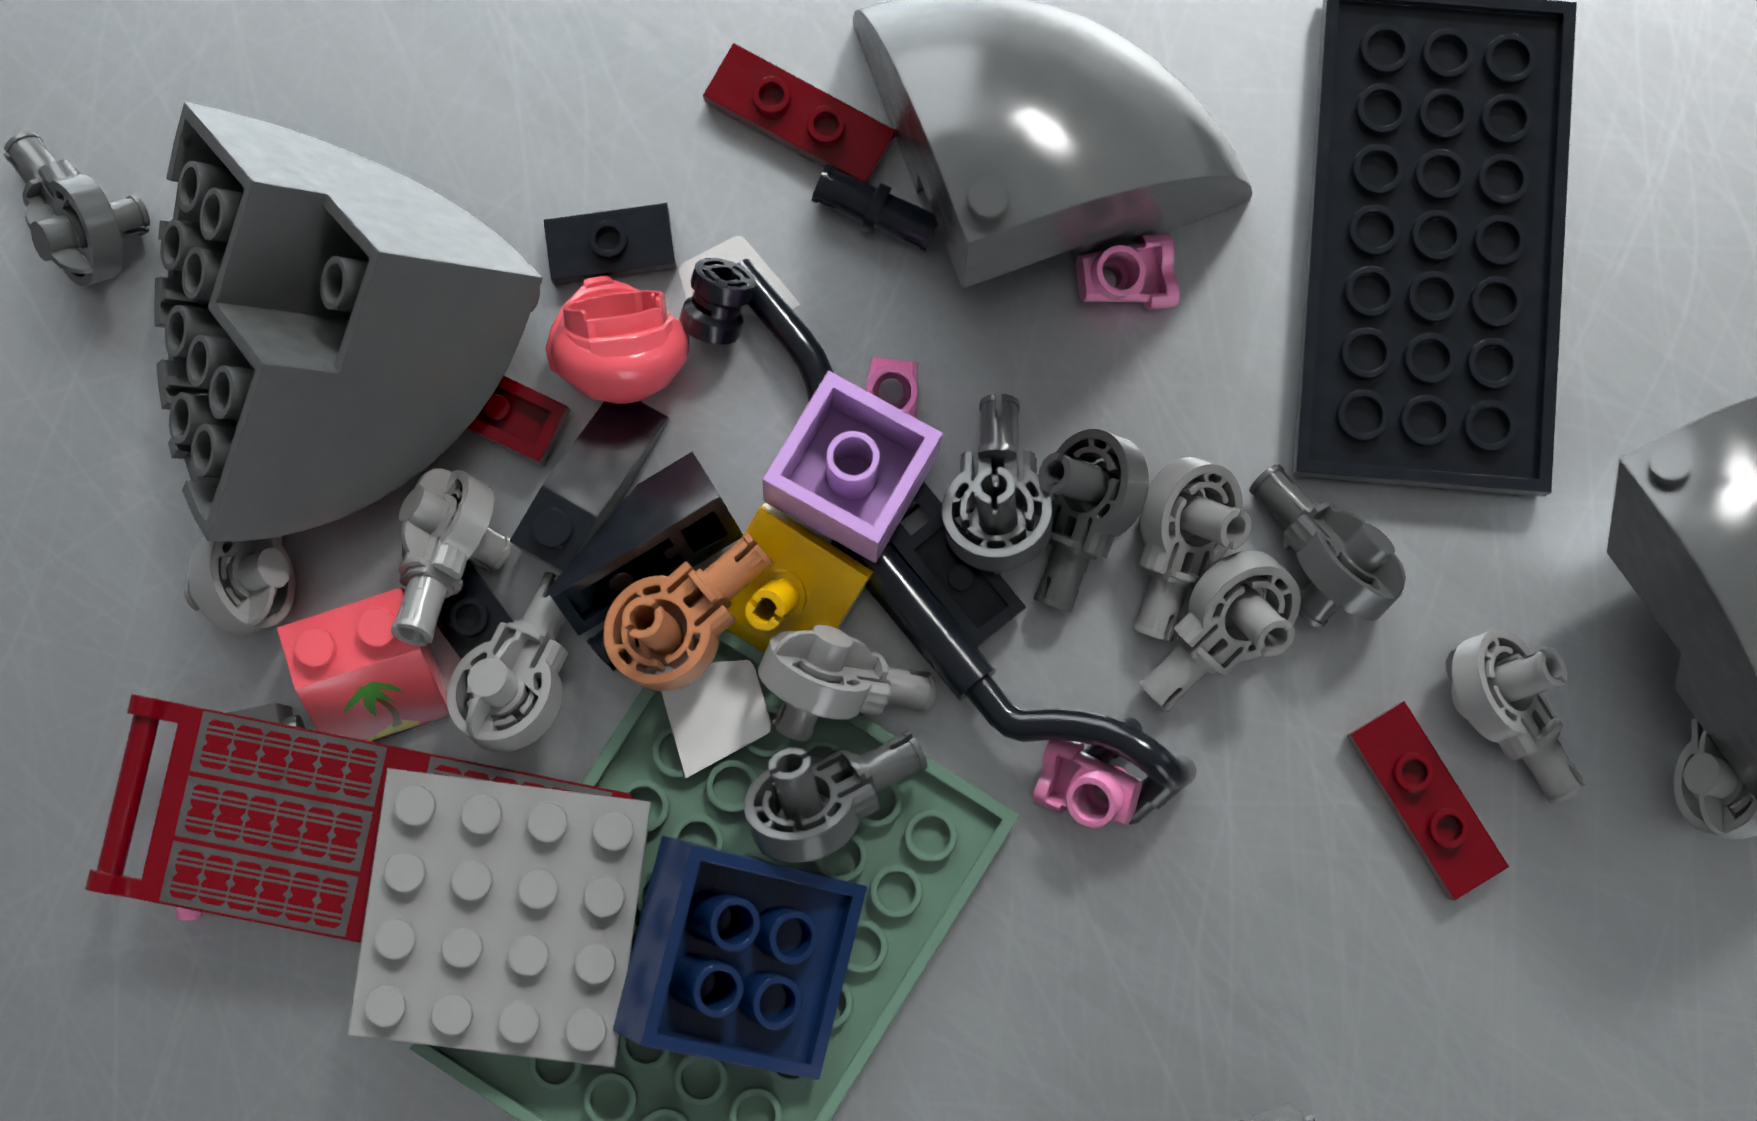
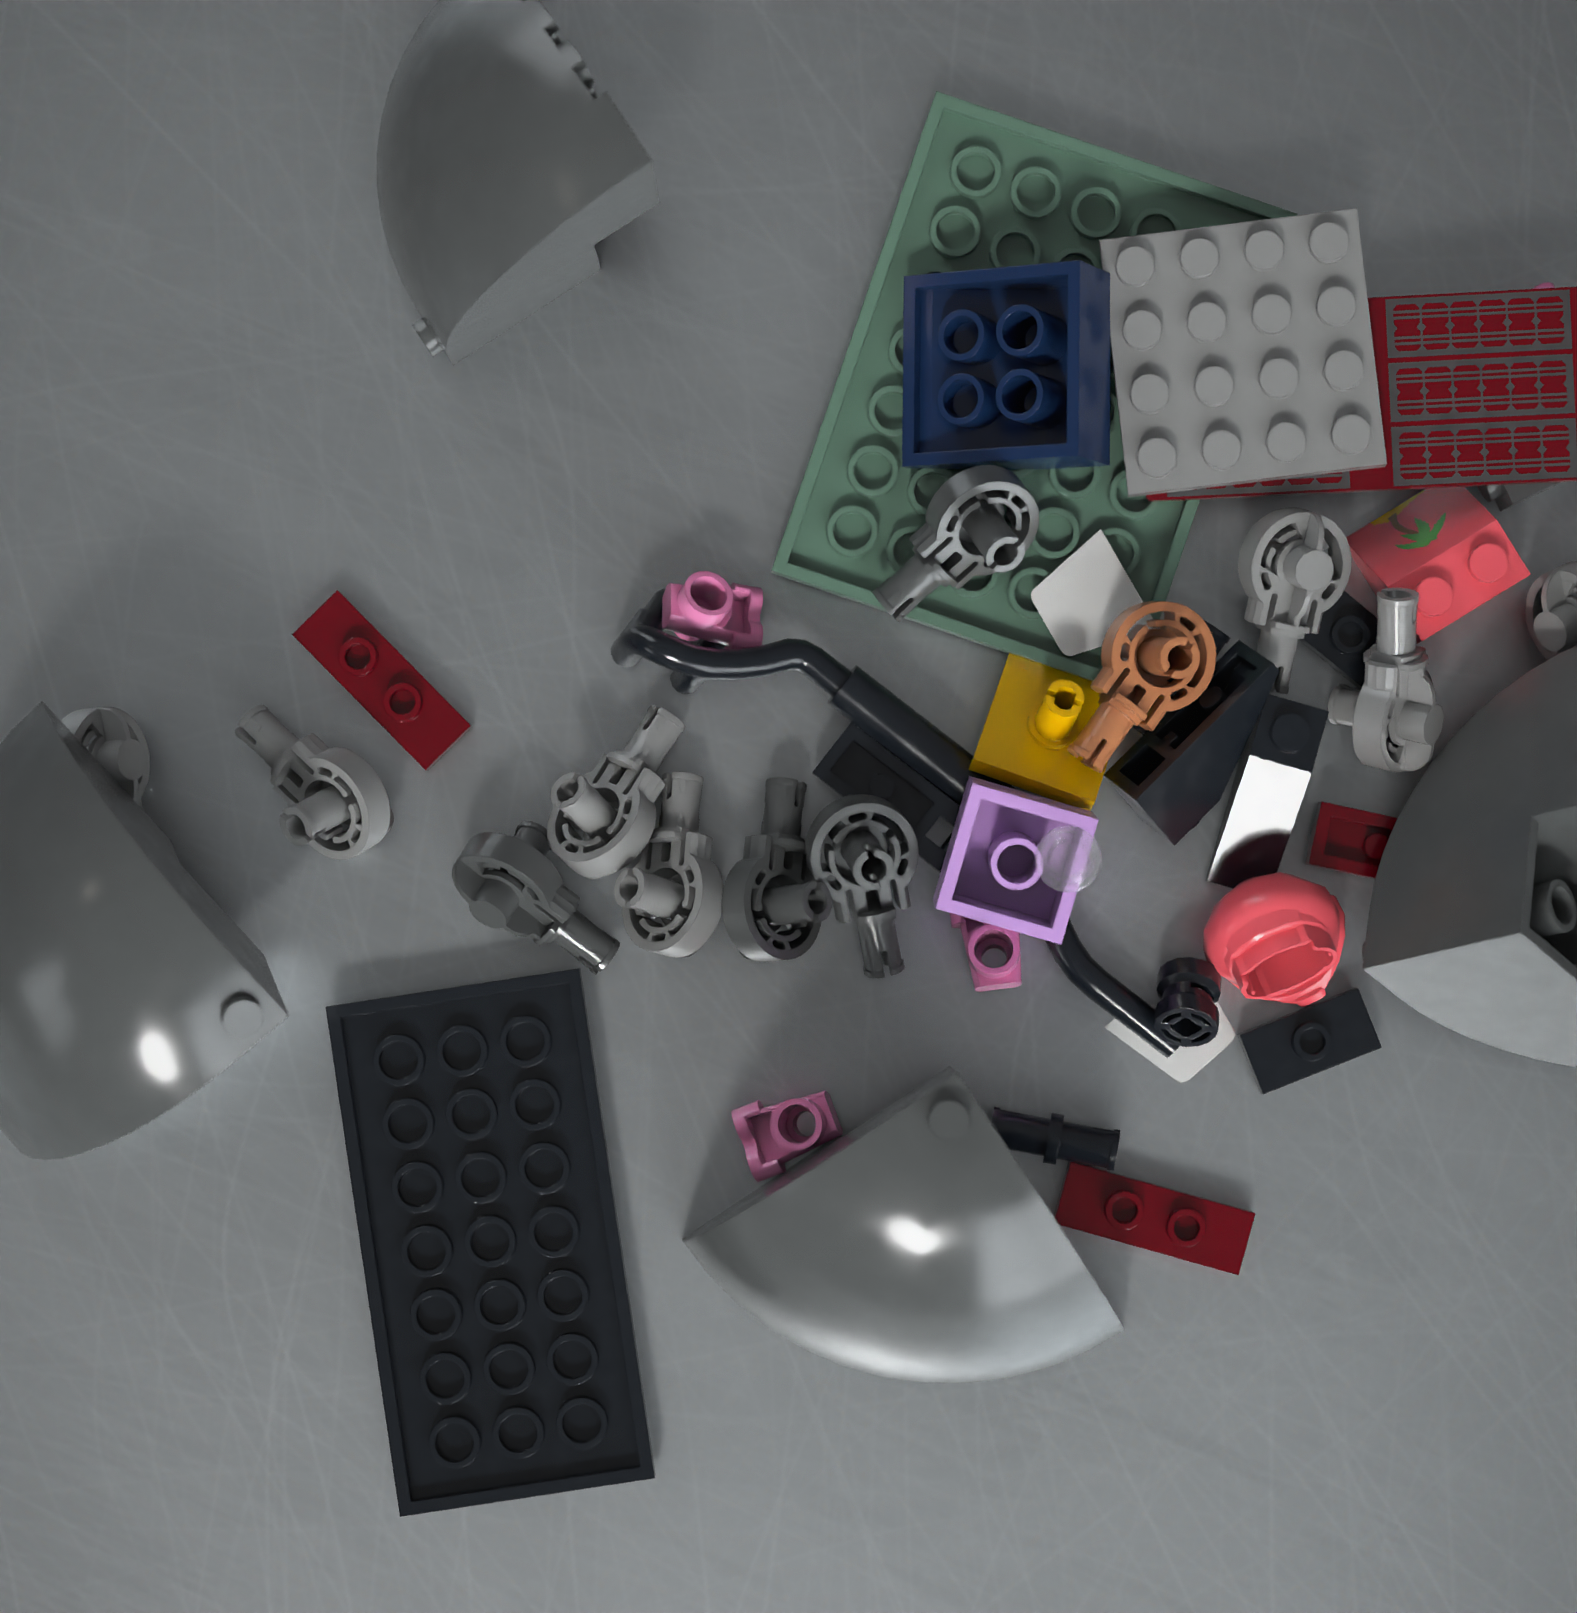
camera: 165 degrees right, 5 degrees up
light grey pin [758,625,937,741] -> none
none -> clear plate [1035,825,1102,892]

